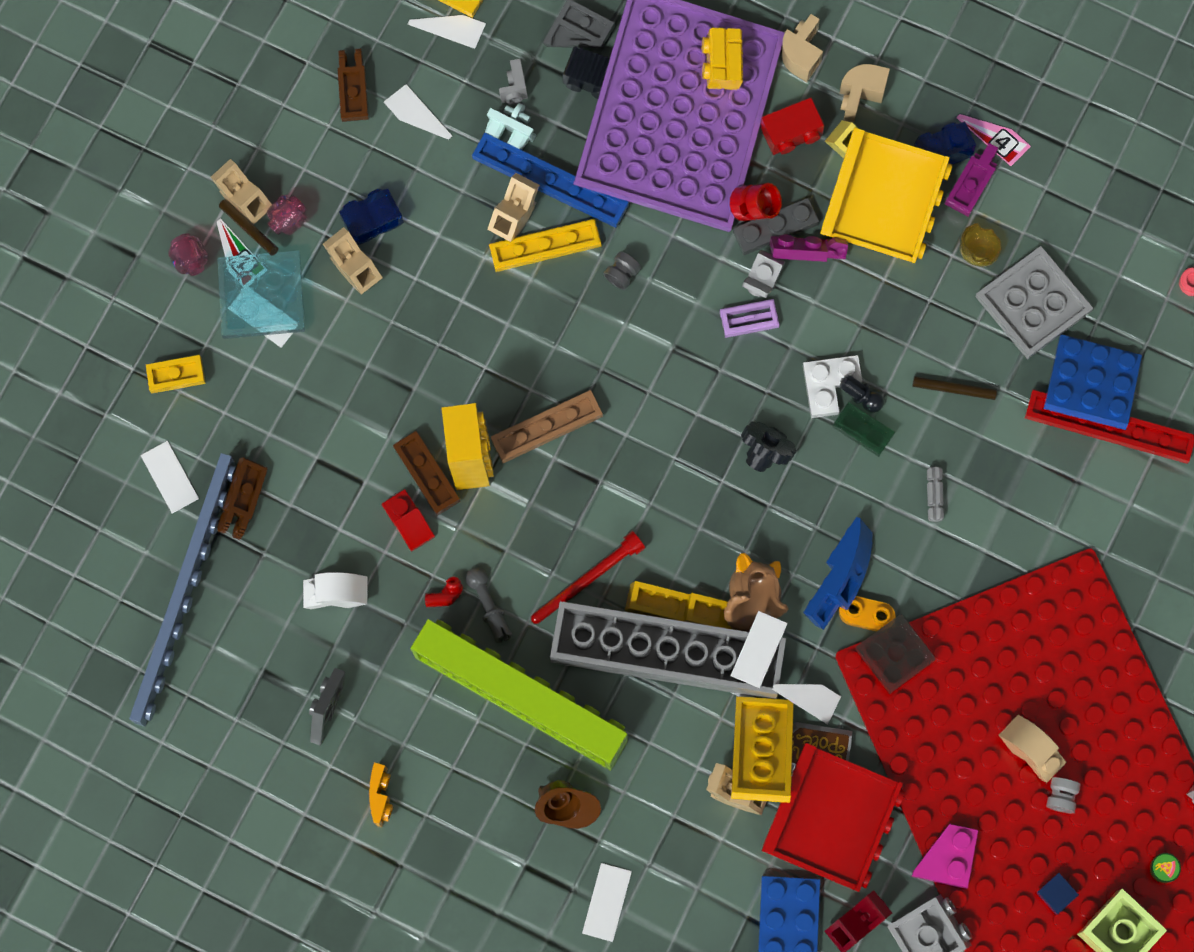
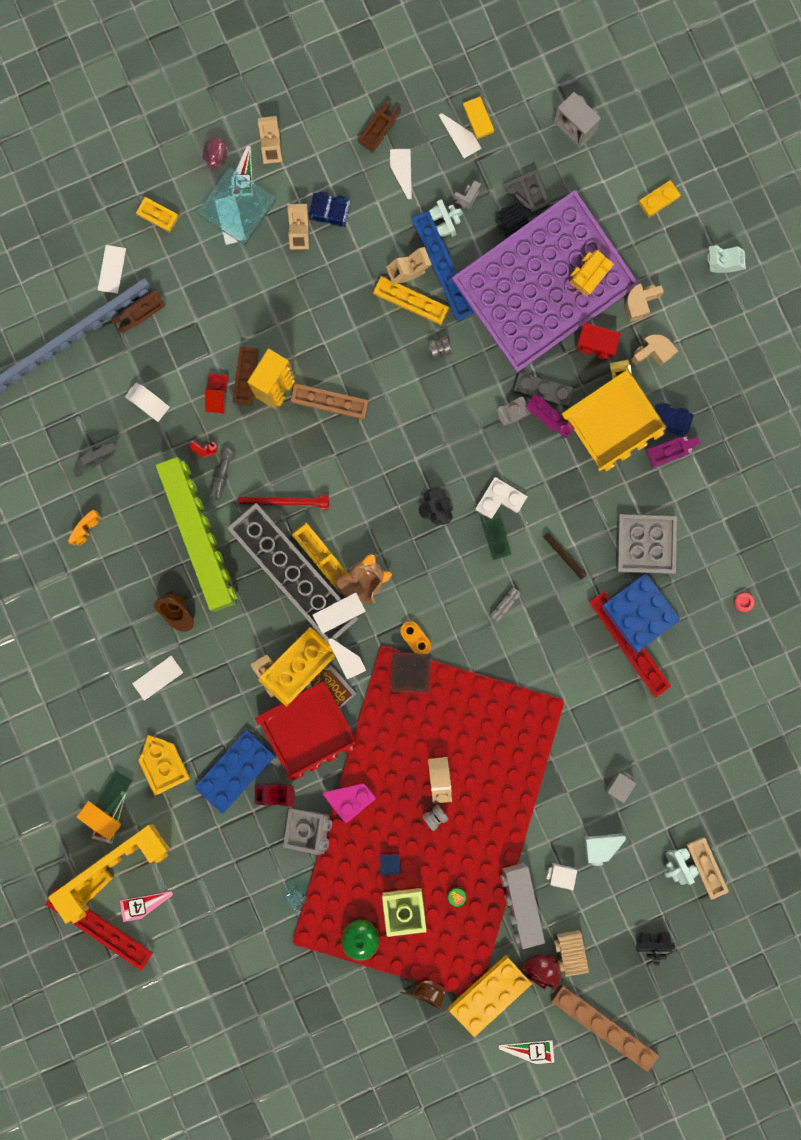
camera: 35 degrees right, 10 degrees up
dark brown bar [219,199,278,256] -> none
clear pink head [267,194,307,235] -> none
lavender tile [720,299,779,338] -> none
red wheel [730,183,782,221] -> none
blue slope [803,517,873,630] -> none
black axle [840,375,884,413] -> none
sticker [956,114,1031,166] -> none
clear yellow hair [960,223,1002,267] -> none

